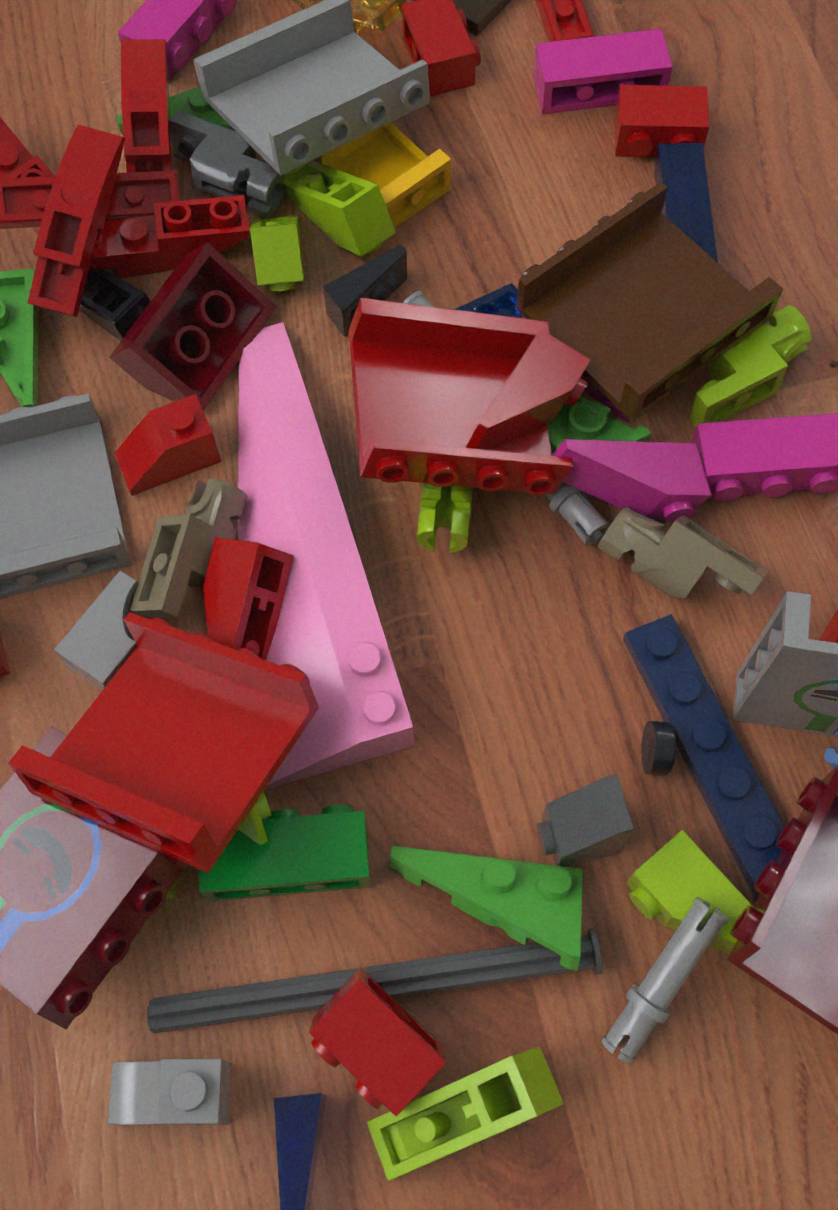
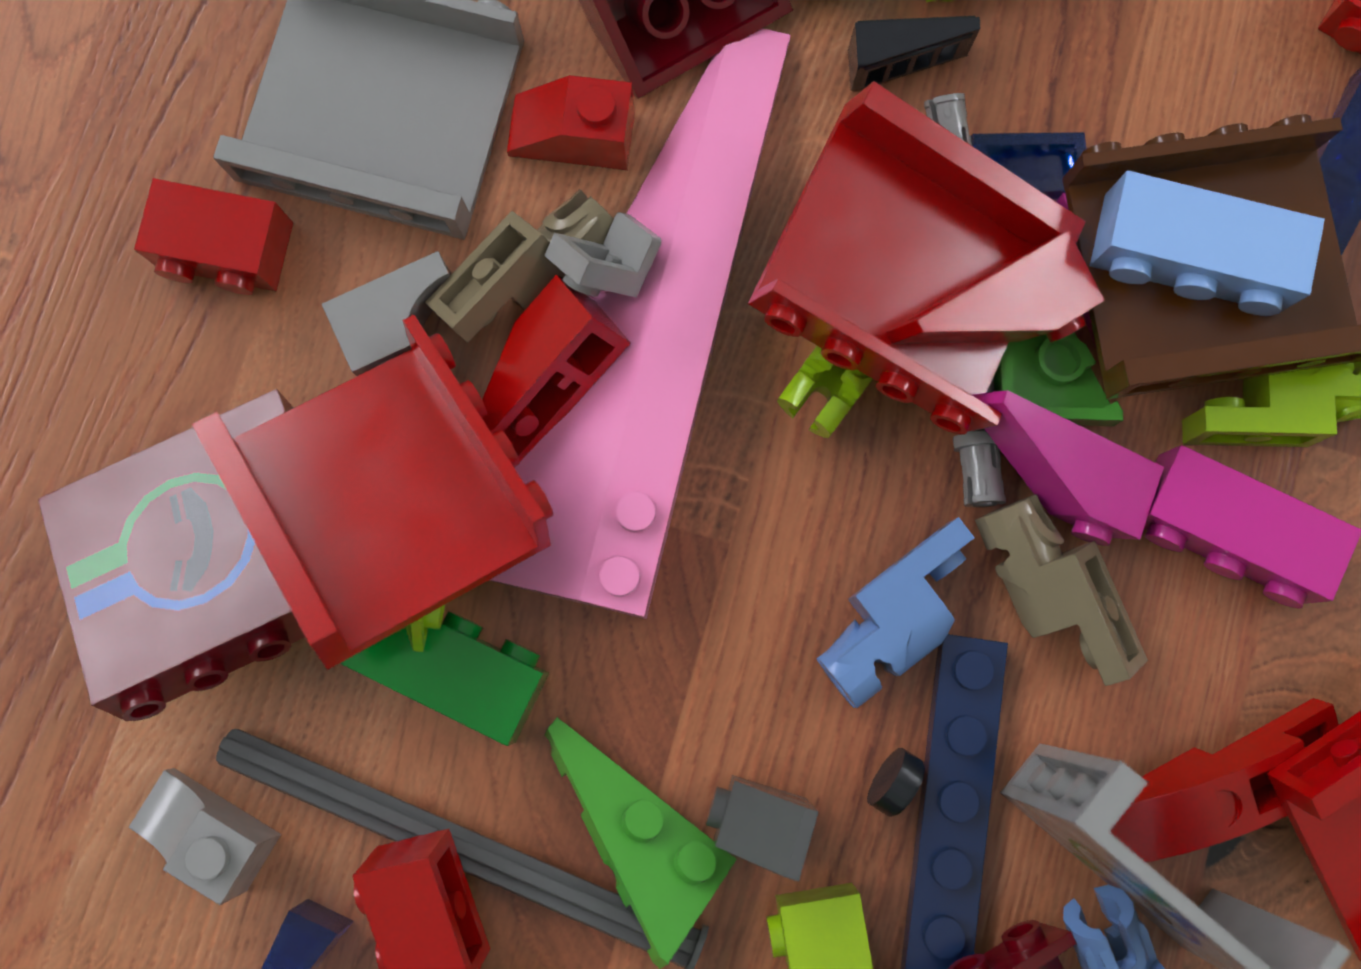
camera: 30 degrees right, 15 degrees up
none -> light grey bracket [544,212,661,298]
none -> medium blue plate [817,517,975,709]
none -> light blue brick [1090,170,1325,316]

